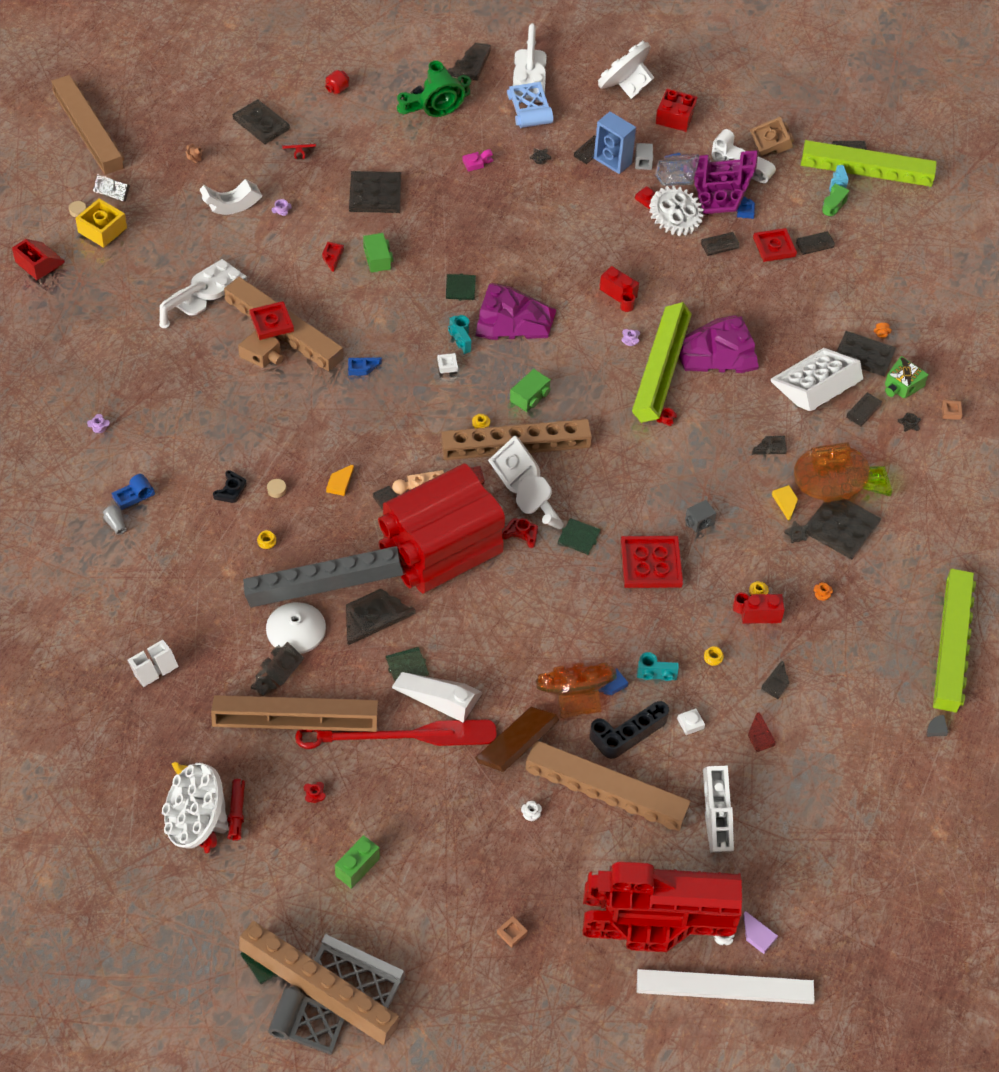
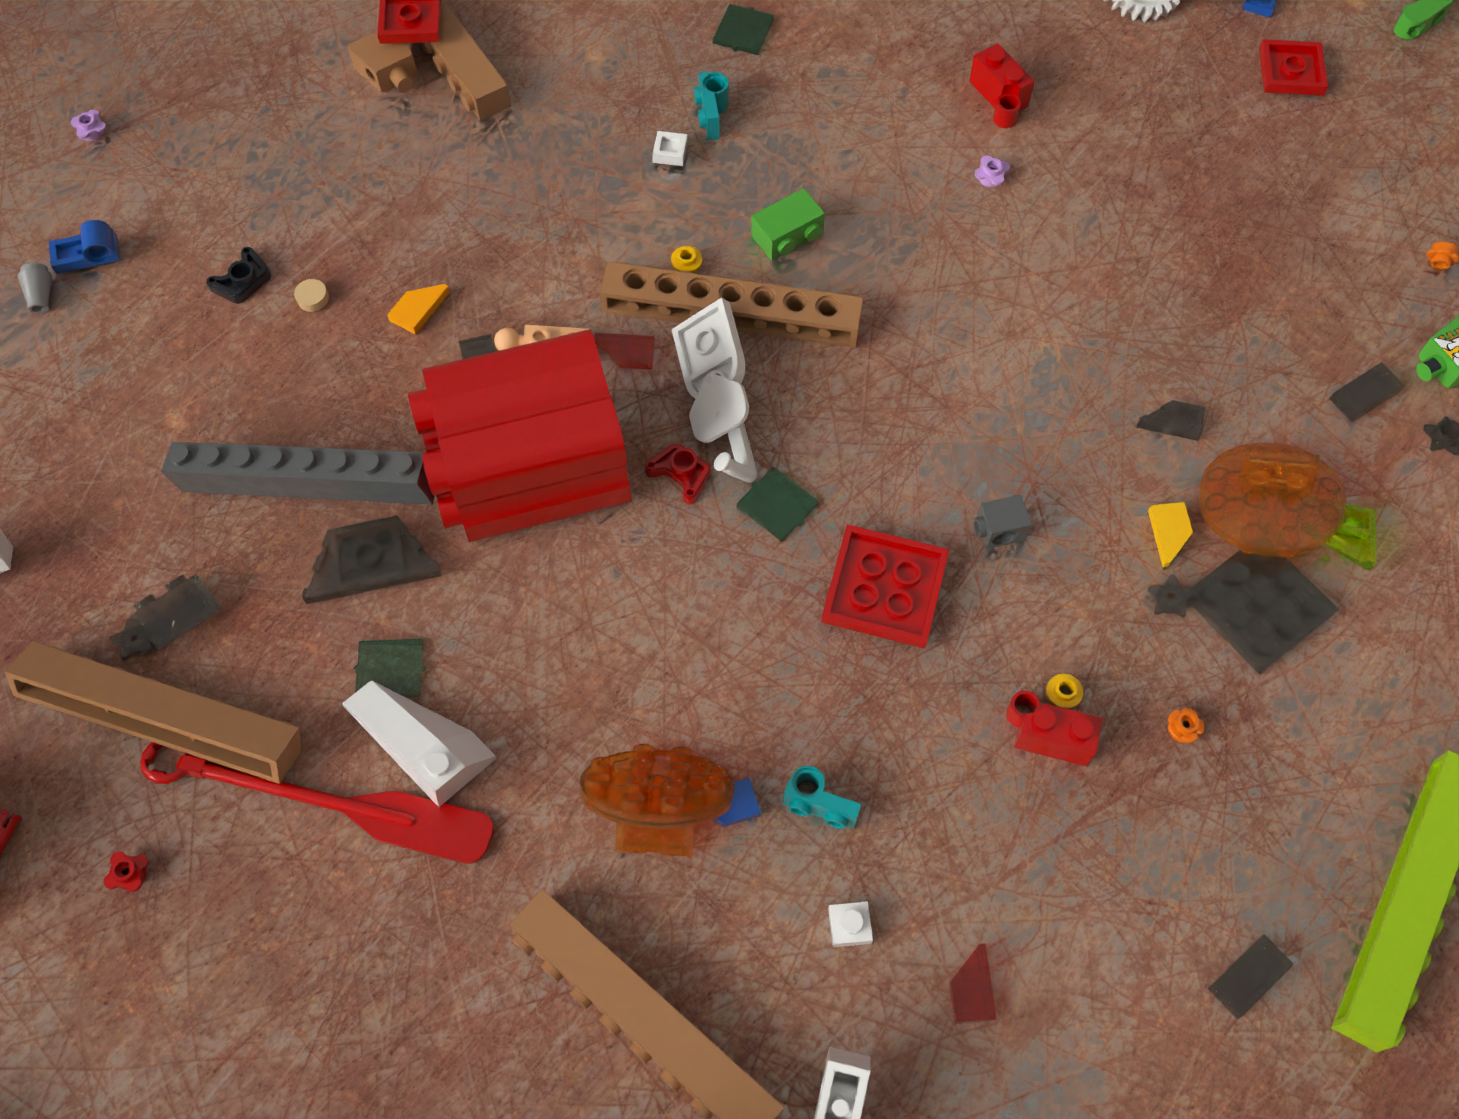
camera: 20 degrees right, 10 degrees up
yellow plate [257,530,277,549] -> none
white dish [266,602,326,654] -> none
bright green brick [335,835,380,889] -> none
blue tile [348,357,382,376] -> none
magenta wedge [475,283,557,340] -> none
reddish brown tile [475,707,559,772] -> none
white plate [521,801,542,821] -> none
black beam [589,701,669,759] -> none
lime brick [632,302,692,423] -> none
red plate [656,408,677,426] -> none
magenta wedge [679,315,759,373] -> none
clear smoke plate [701,232,740,256] -> none
yellow plate [704,646,724,666] -> none
clear smoke tile [761,661,790,699] -> none
white slope [771,348,863,411] -> none
clear smoke plate [796,231,835,255] -> none
clear smoke plate [836,331,896,377] -> none
dark grey tile [927,715,948,737] -> none
none -> clear smoke tile [1208,934,1294,1019]

